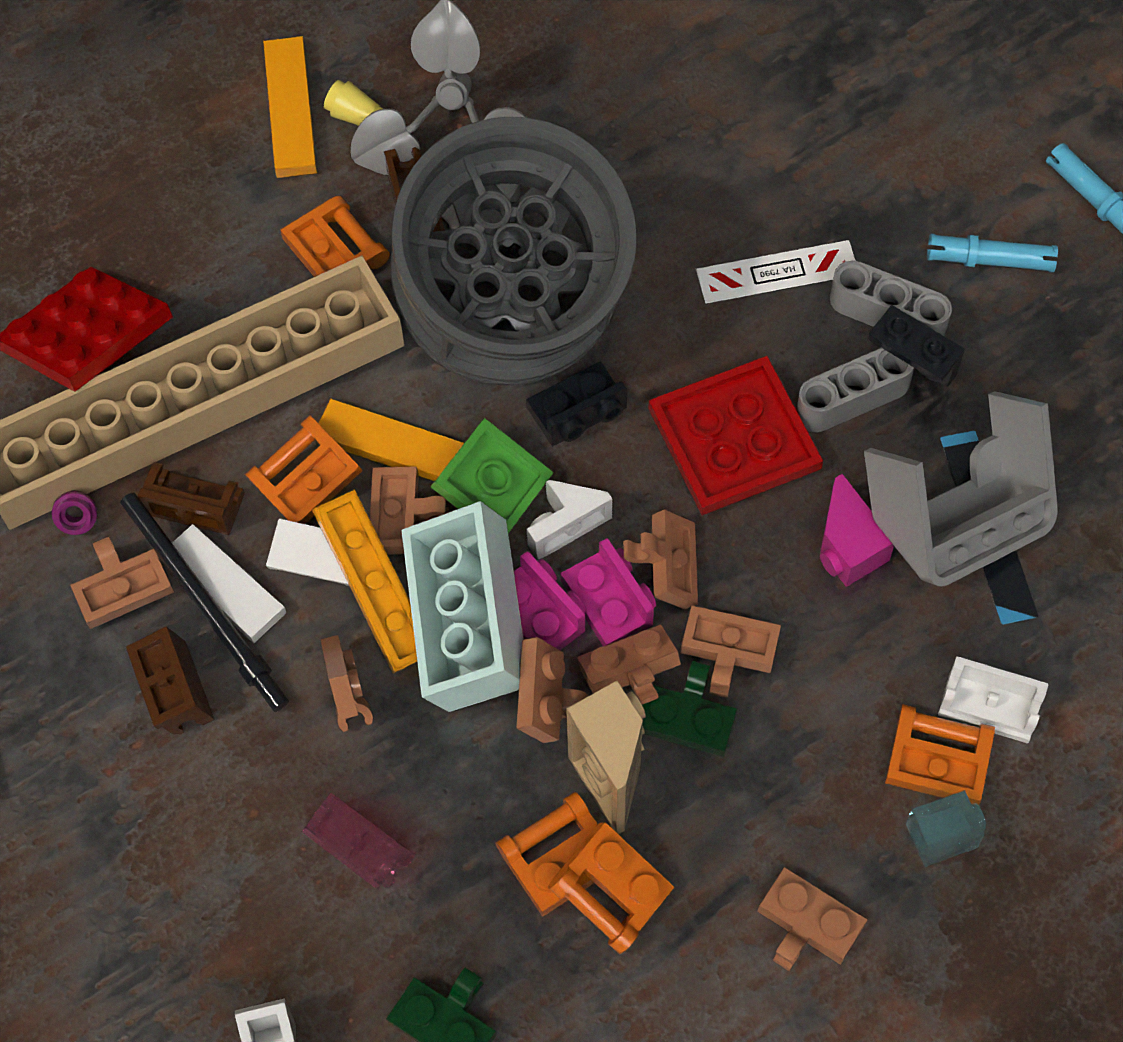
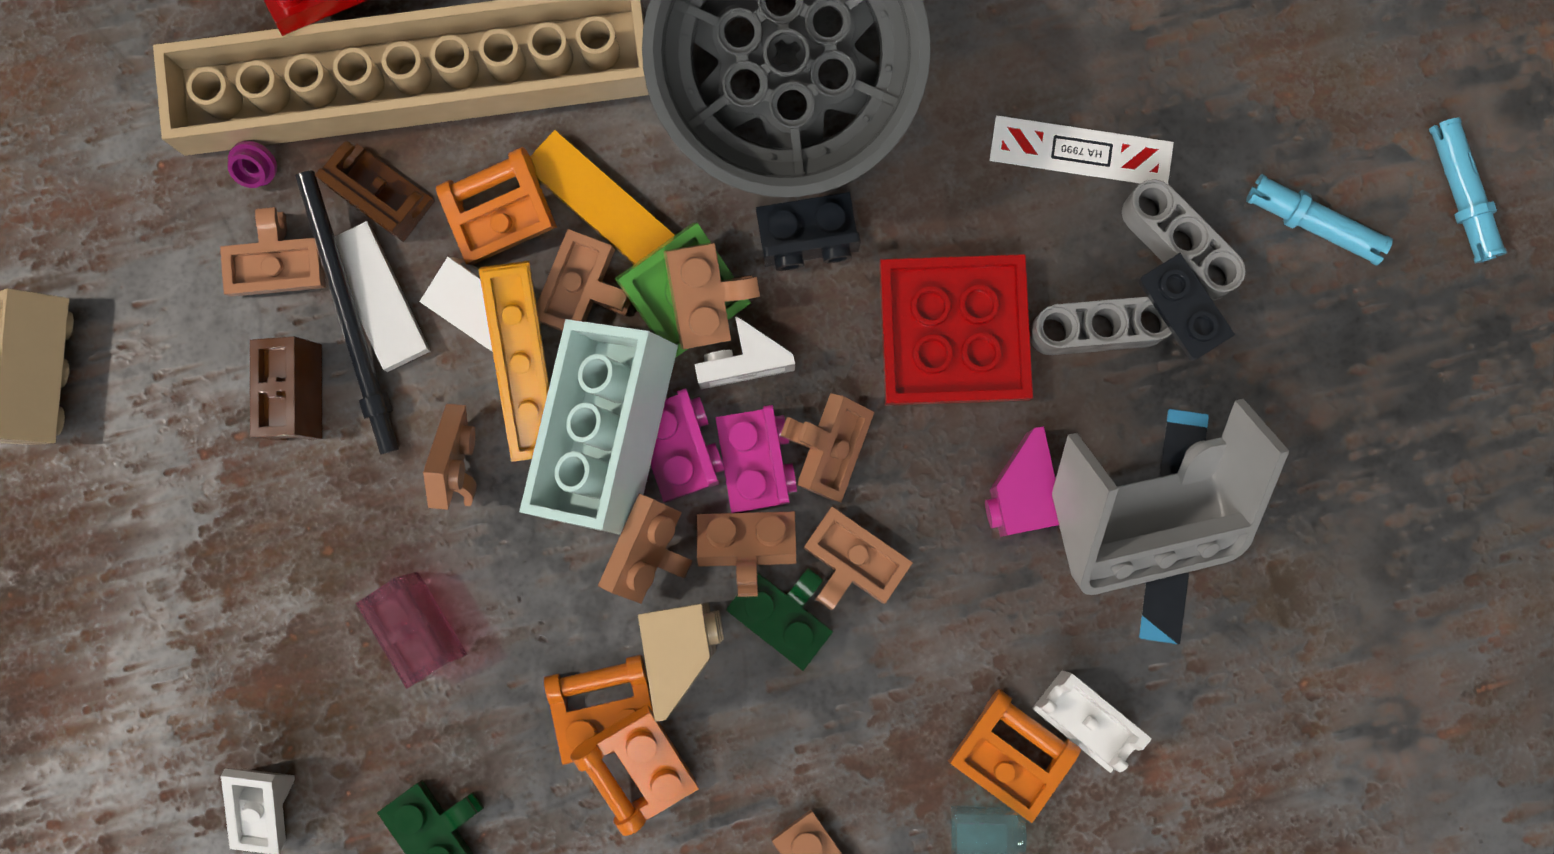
camera: 20 degrees right, 20 degrees up
none -> nougat plate [664,242,760,350]

